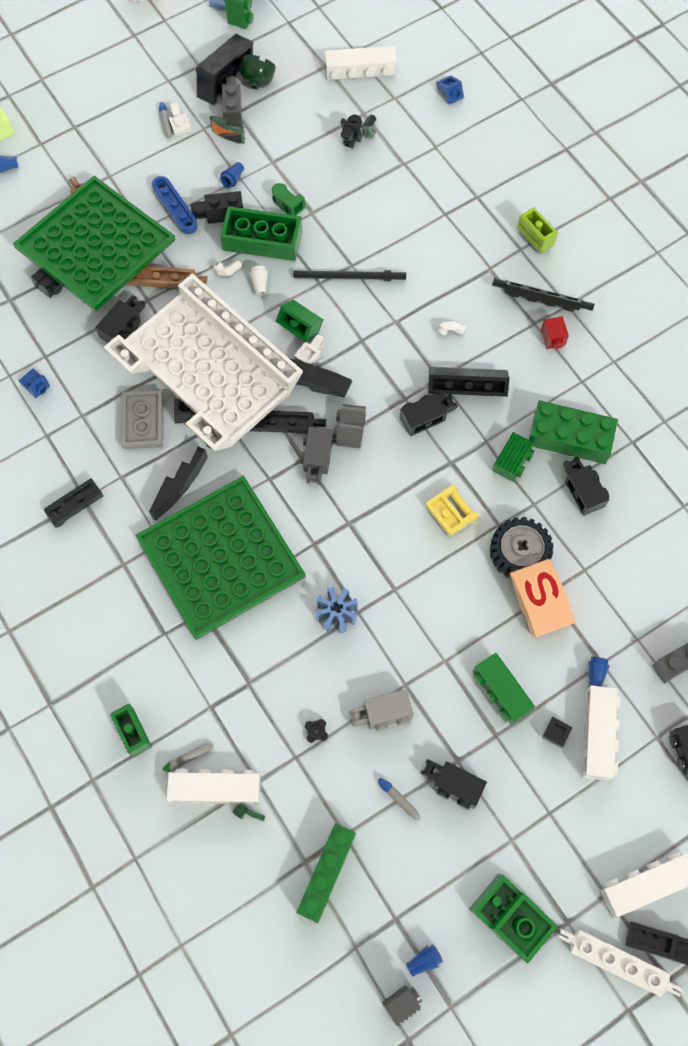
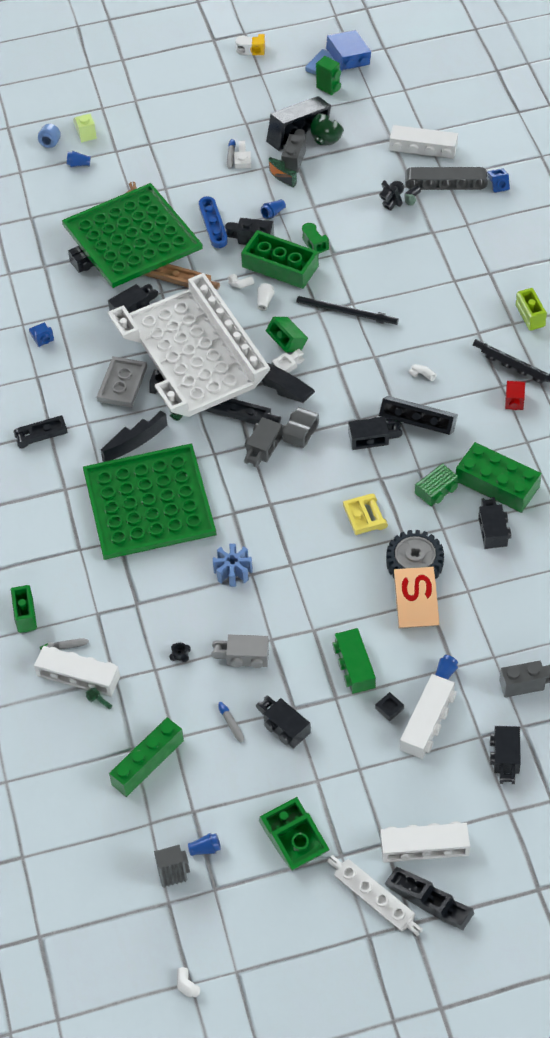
camera: 20 degrees right, 15 degrees down
none -> dark grey beam [405,167,488,190]

